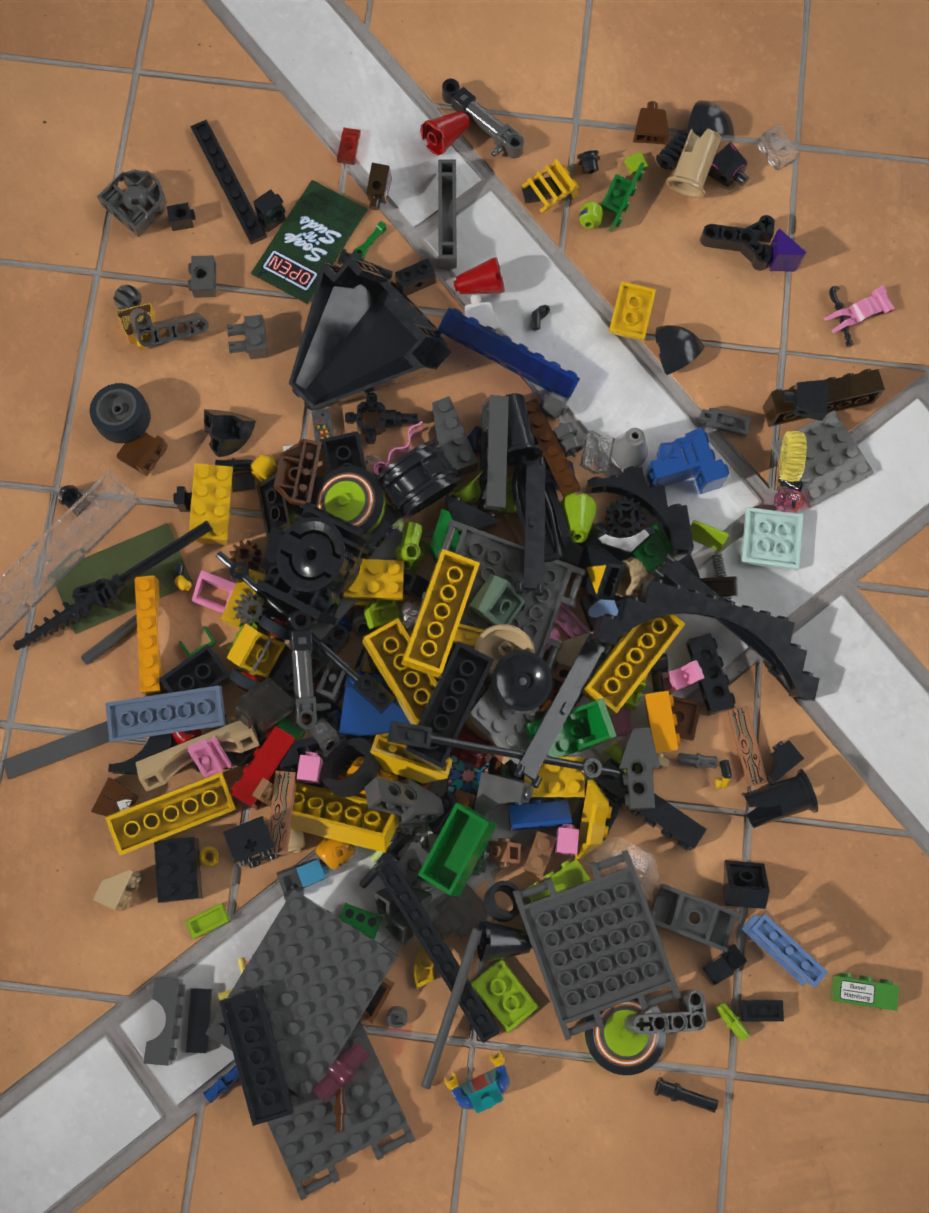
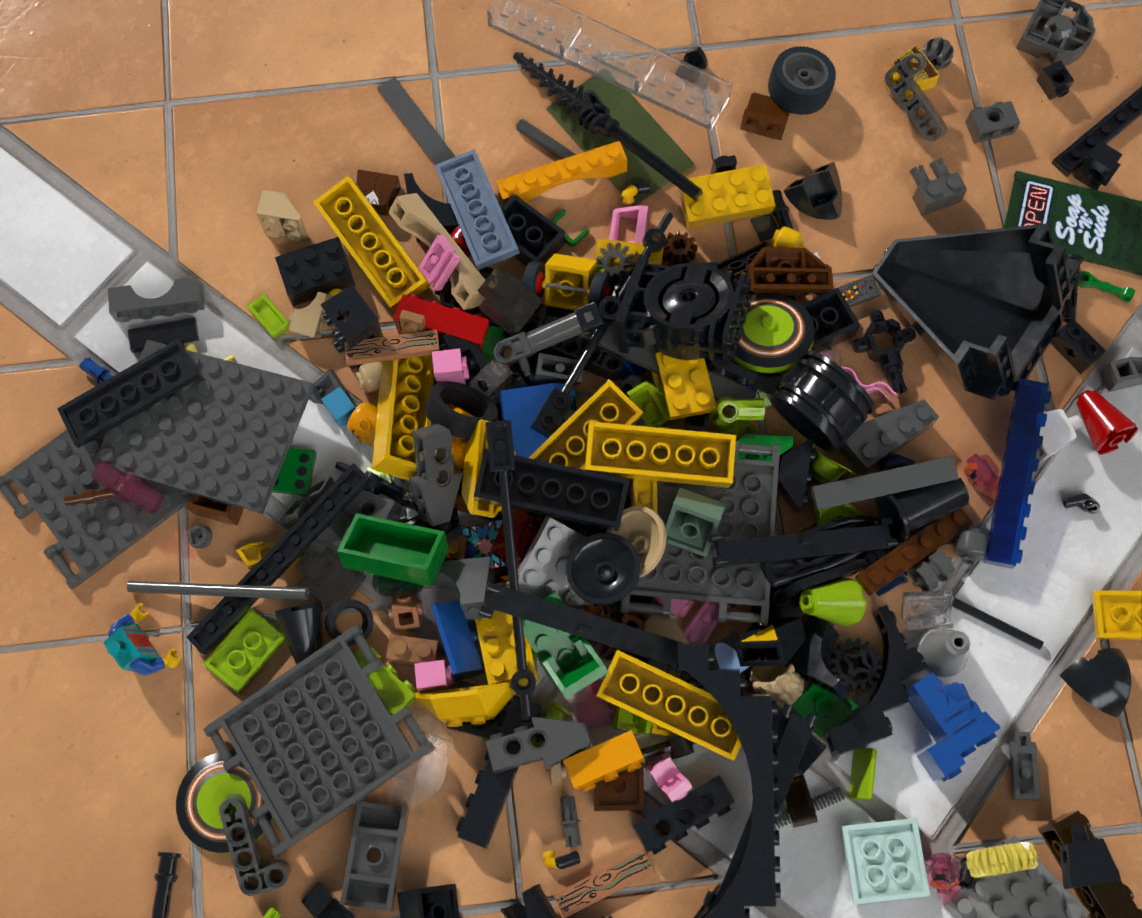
camera: 80 degrees right, 5 degrees down
none -> tan arch [288,292,333,339]
none -> black bar [951,598,1044,650]
none -> clear pink head [964,453,1000,489]

